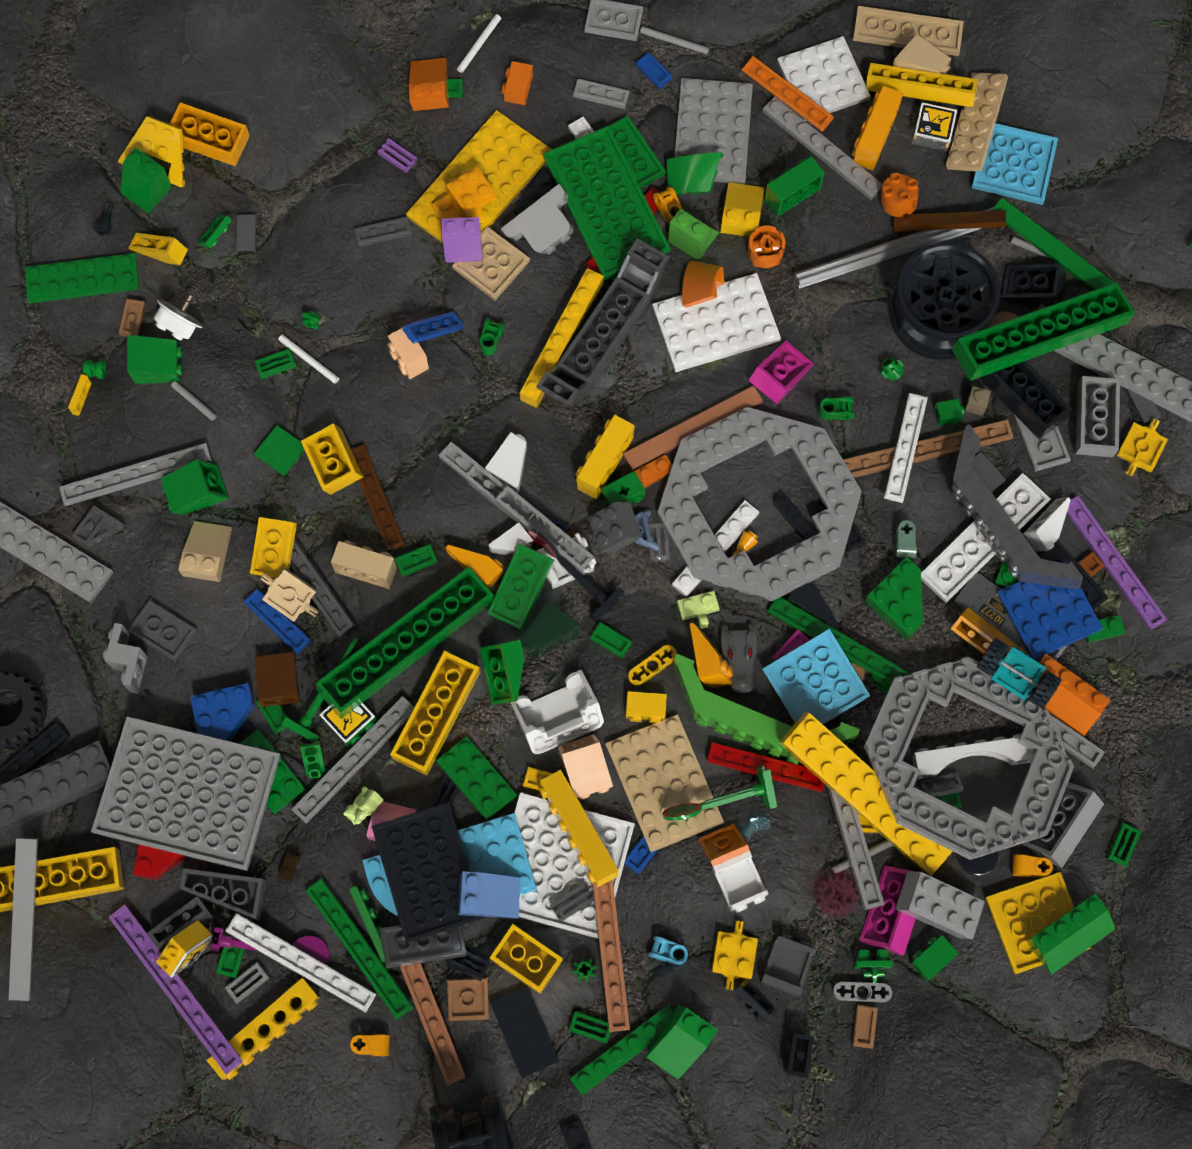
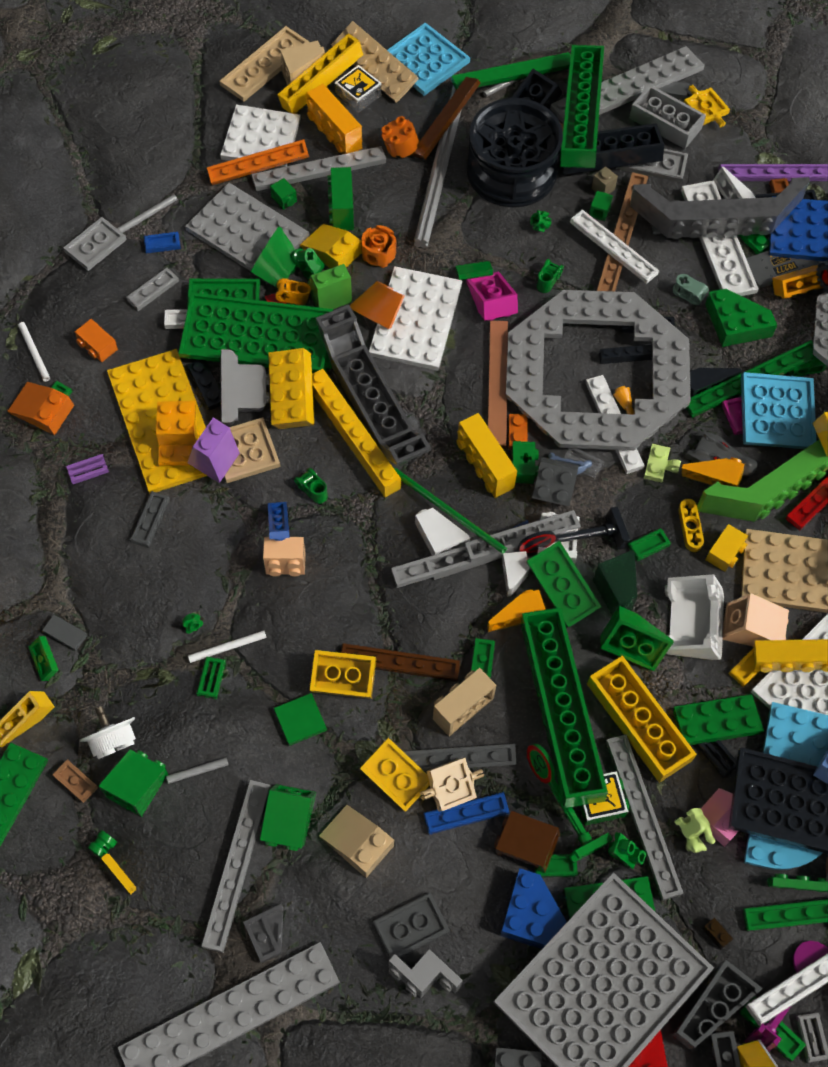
camera: 60 degrees left, 10 degrees down
none -> yellow brick [269,348,314,429]
none -> green brick [270,178,297,210]
none -> green piece [293,248,325,279]
none -> green piece [394,467,507,554]
none -> green tile [455,261,493,280]

